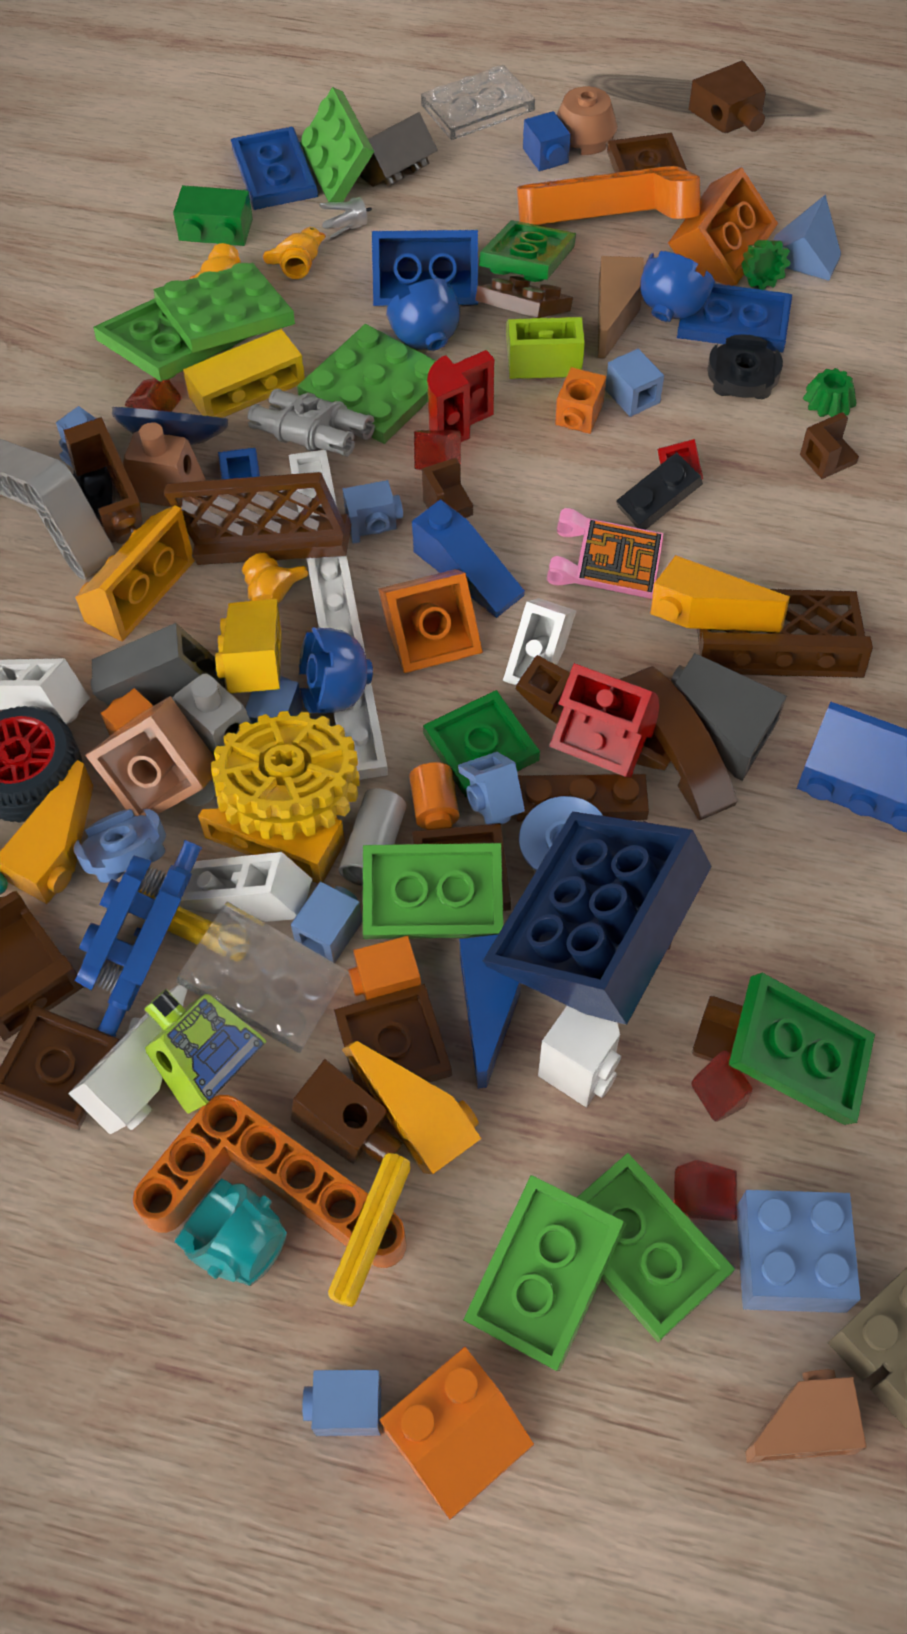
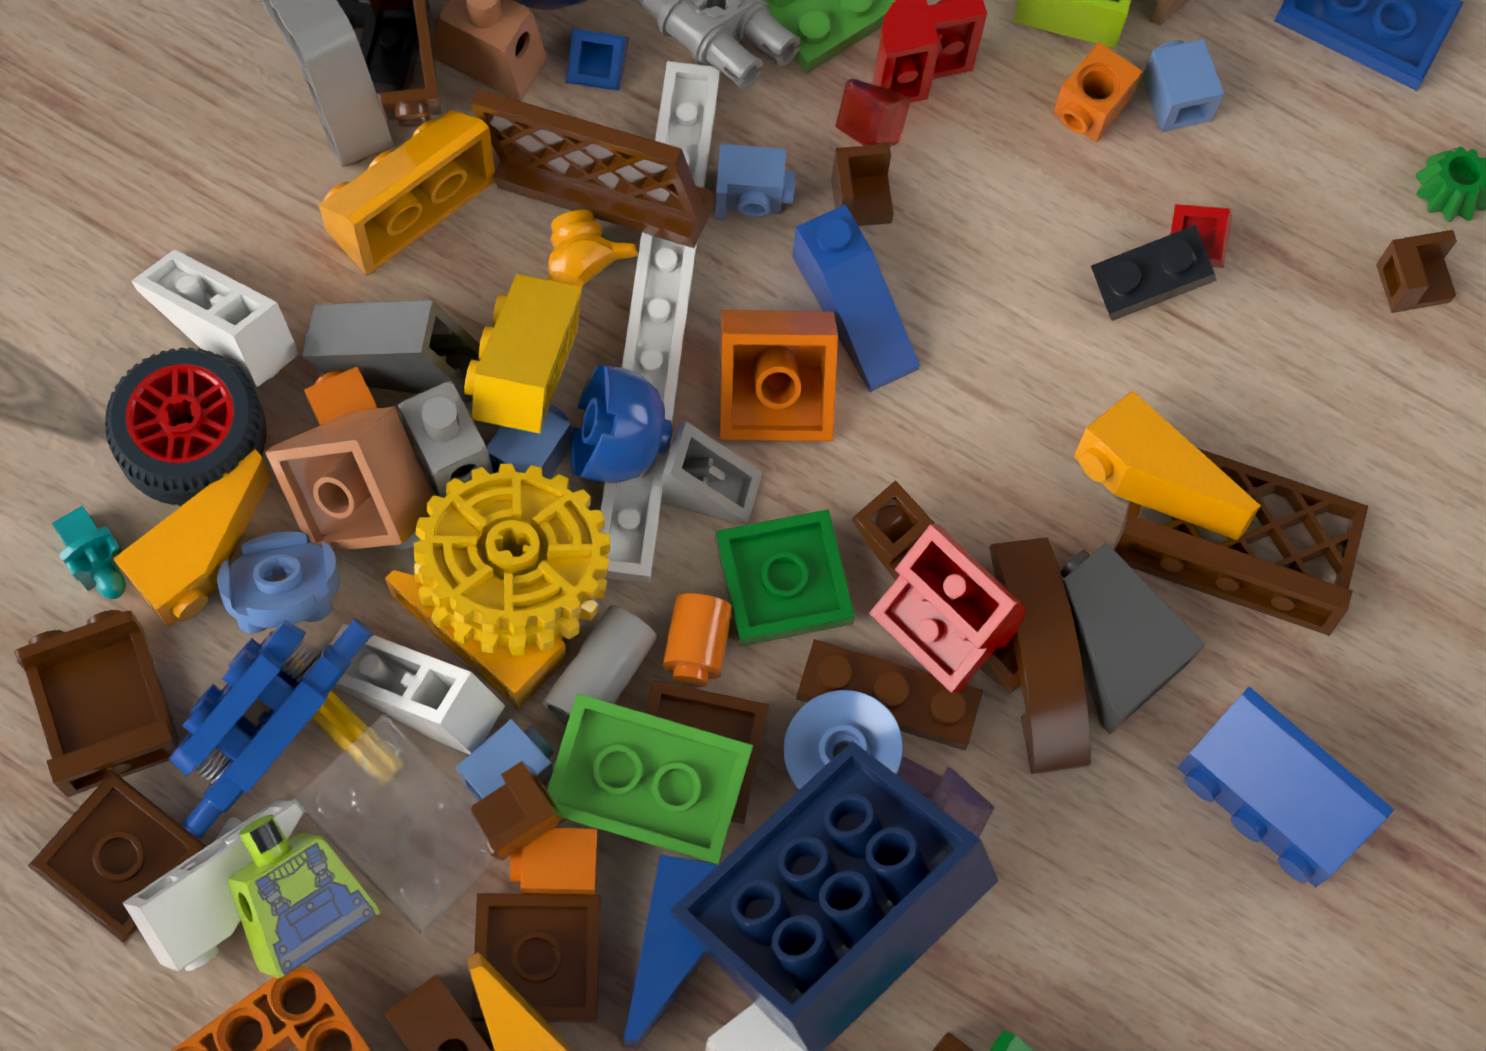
camera: 10 degrees right, 10 degrees up
medium blue brick [458,752,525,824] -> none
white slope [503,598,576,685] -> none
flag [547,508,664,599] -> none
black plate [707,335,783,399] -> none
none -> reddish brown panel [471,761,565,861]
none -> light grey slope [662,421,763,524]

